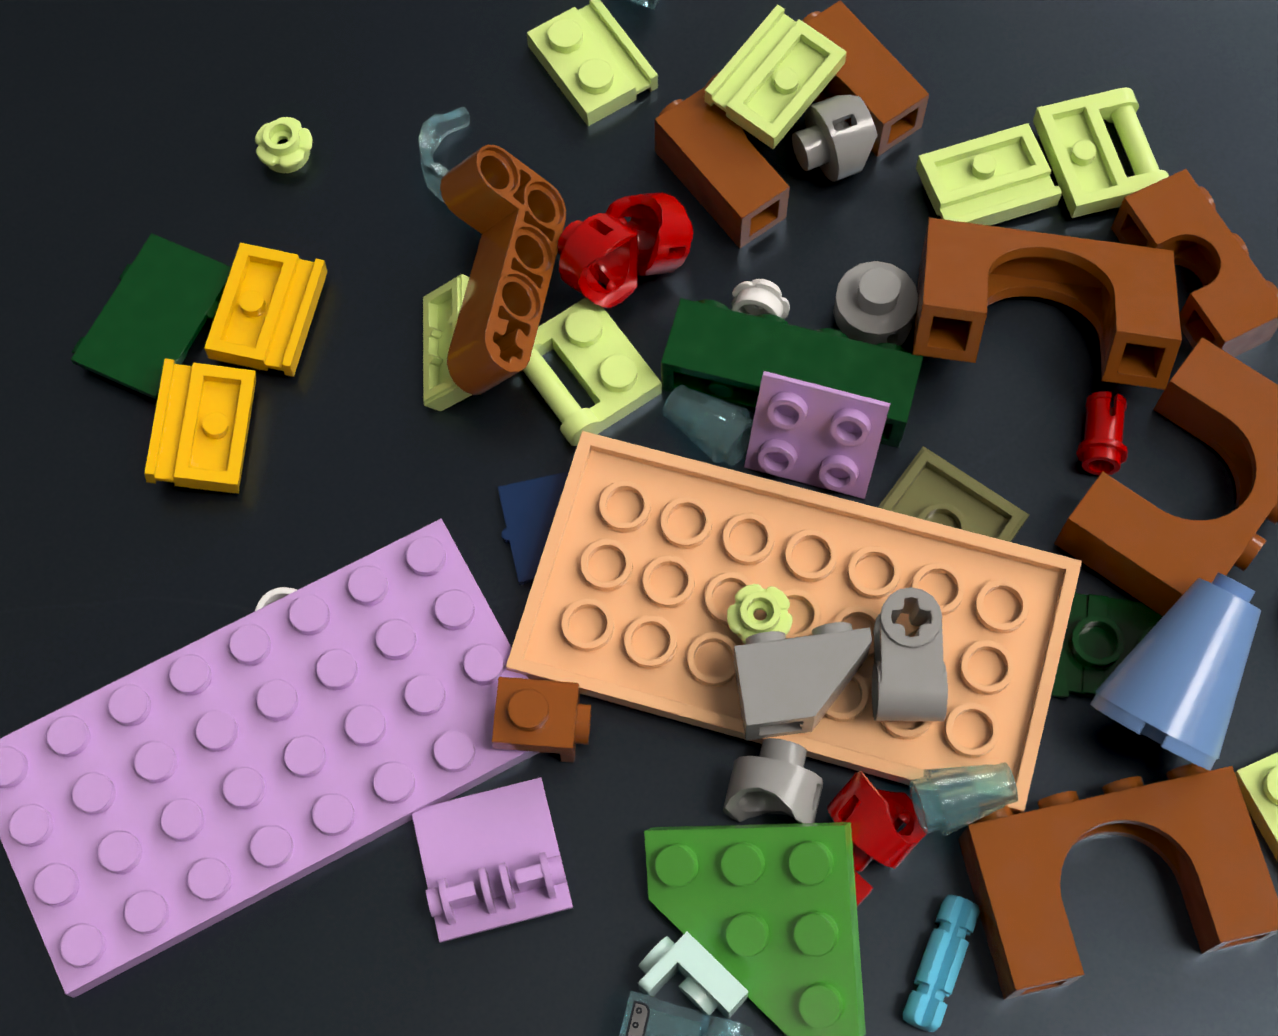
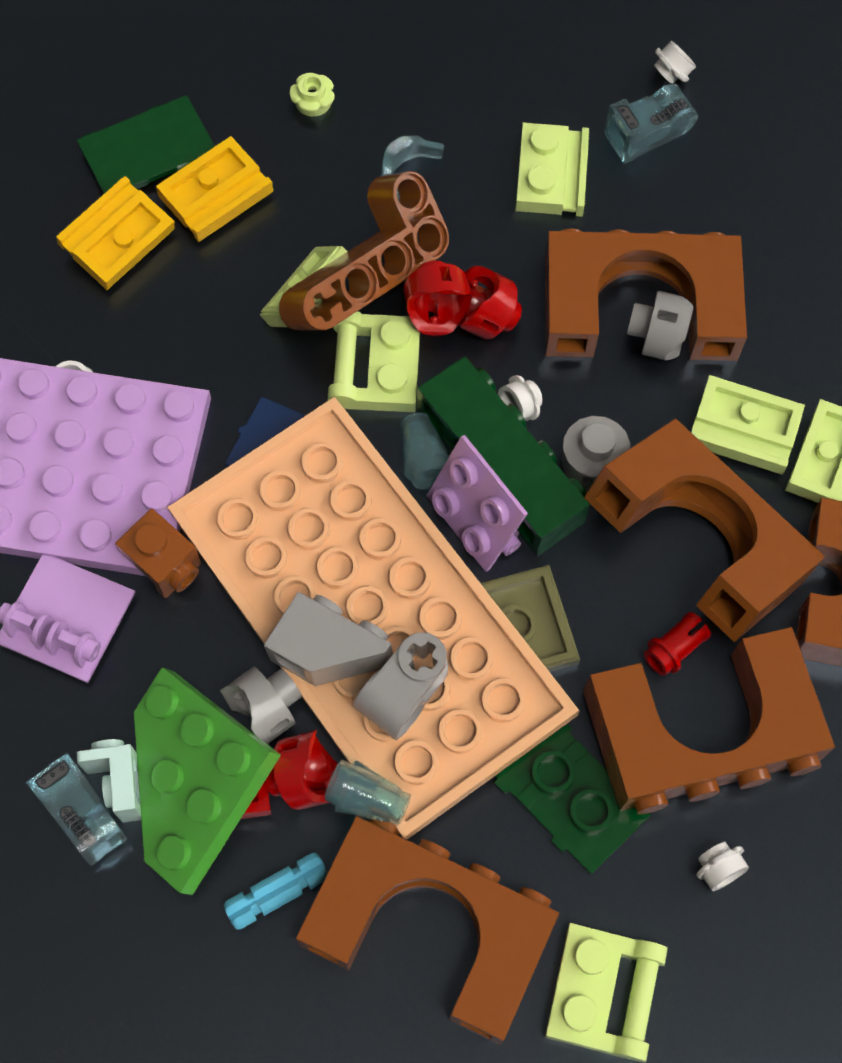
camera: 35 degrees right, 0 degrees up
yellowish green plate [704,4,847,149] -> none
yellowish green plate [727,584,793,644] -> none
medium blue cone [1090,572,1261,770] -> none

